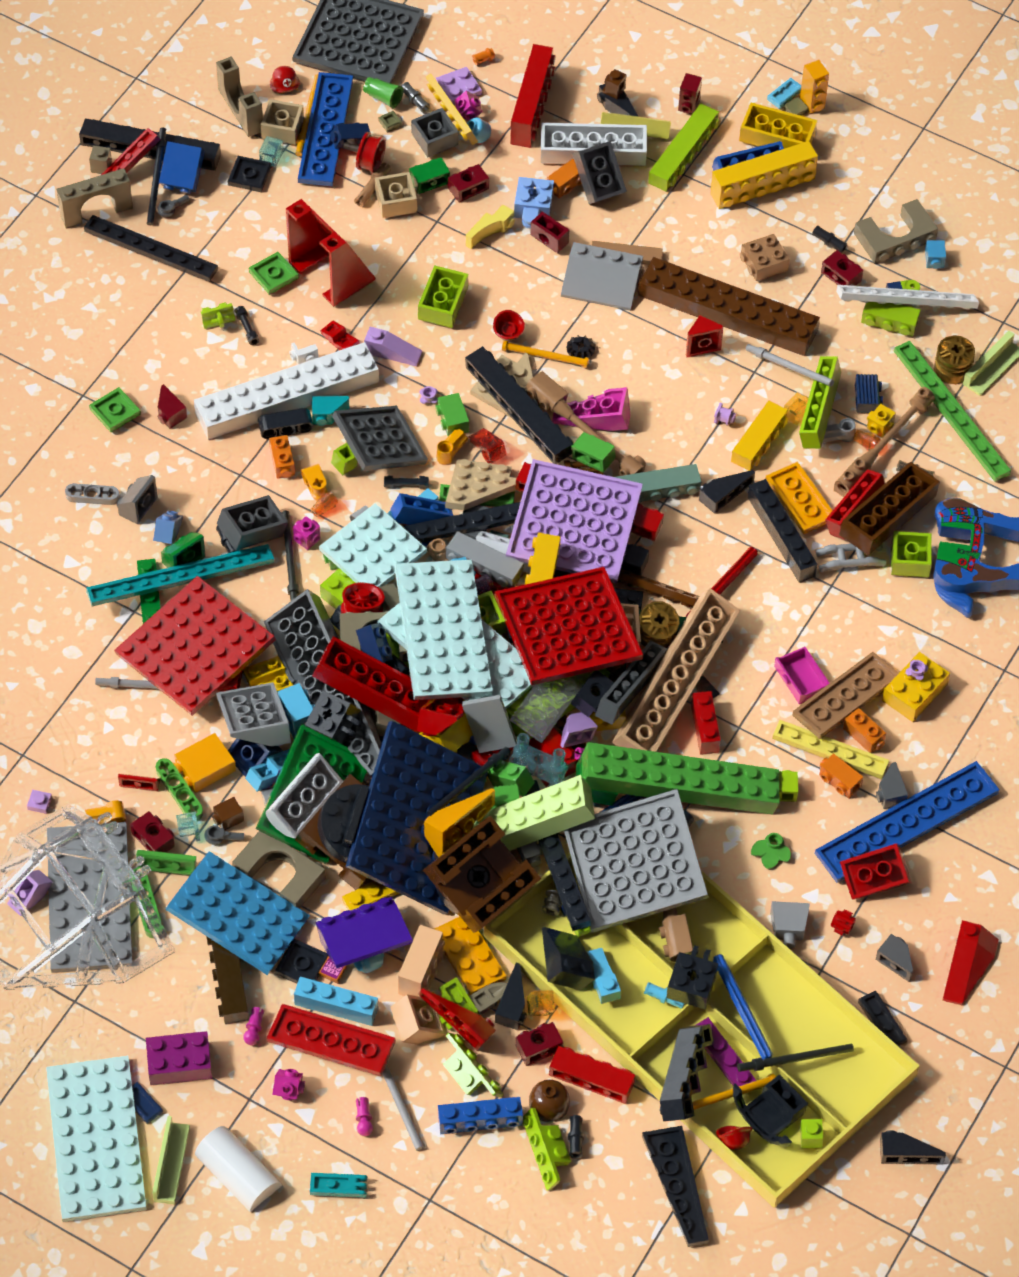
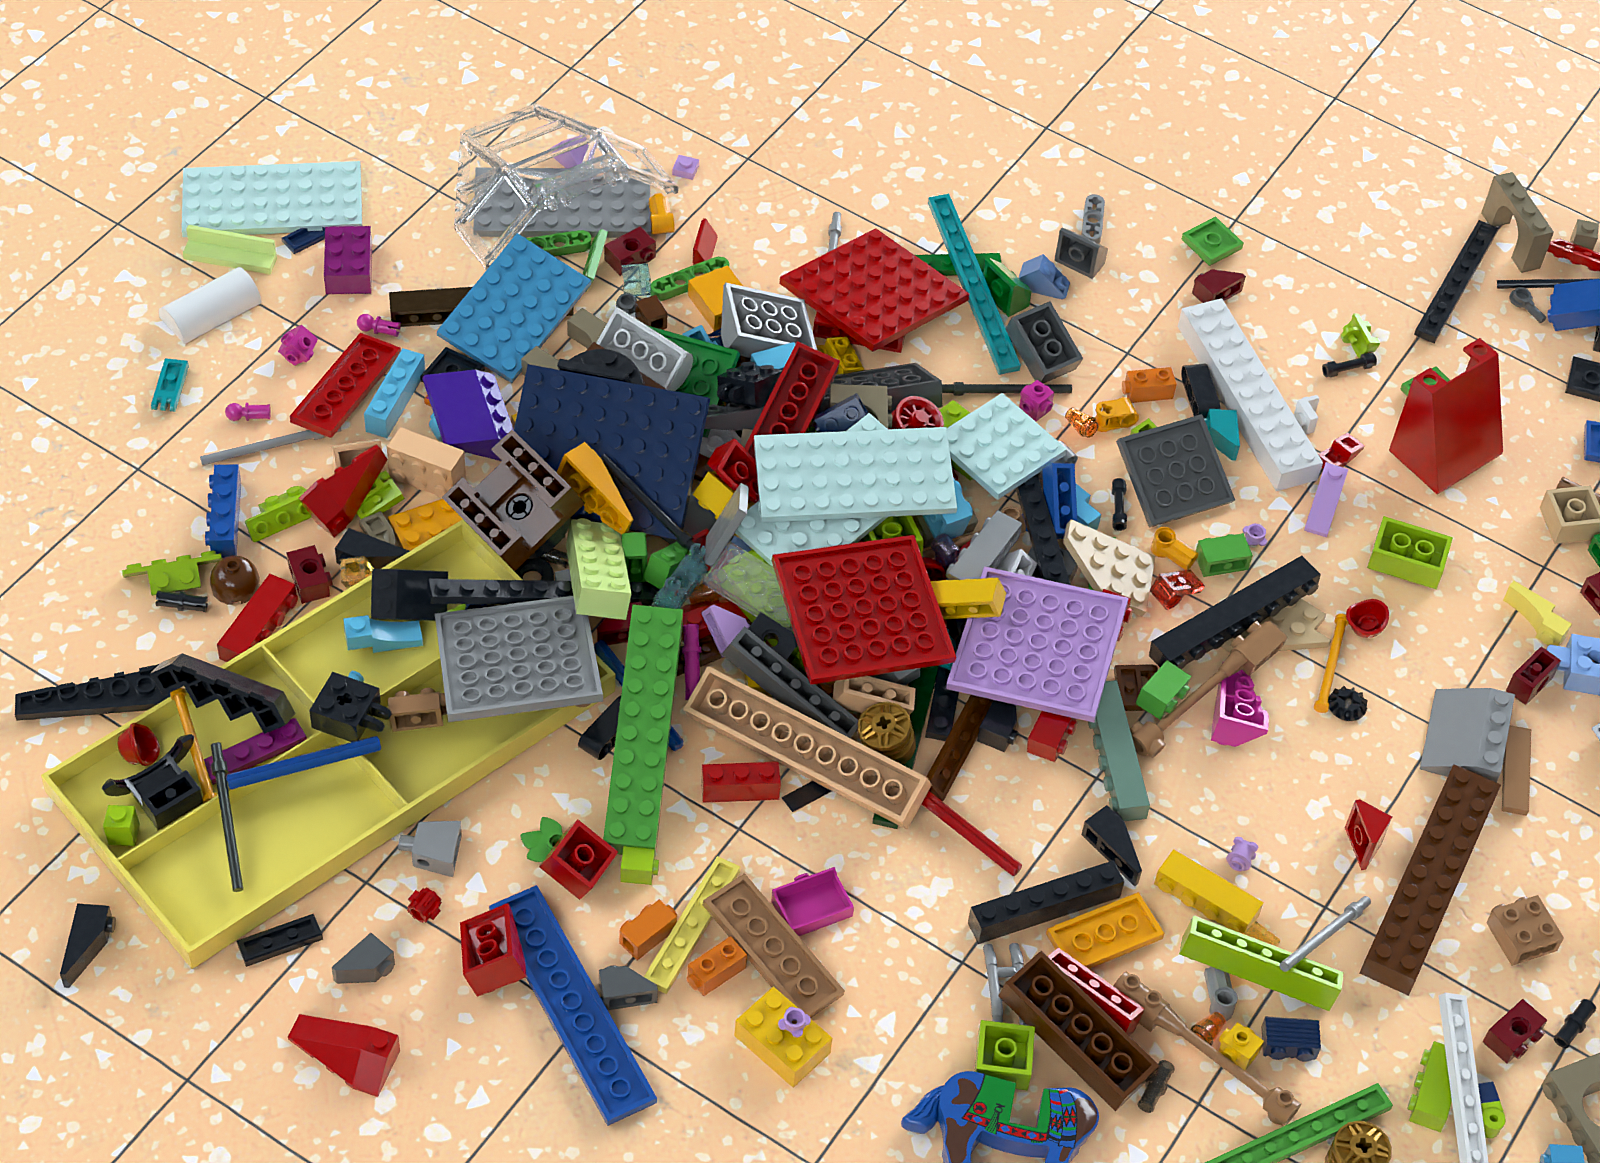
camera: 90 degrees right, 5 degrees down
none -> red brick [539,819,618,900]

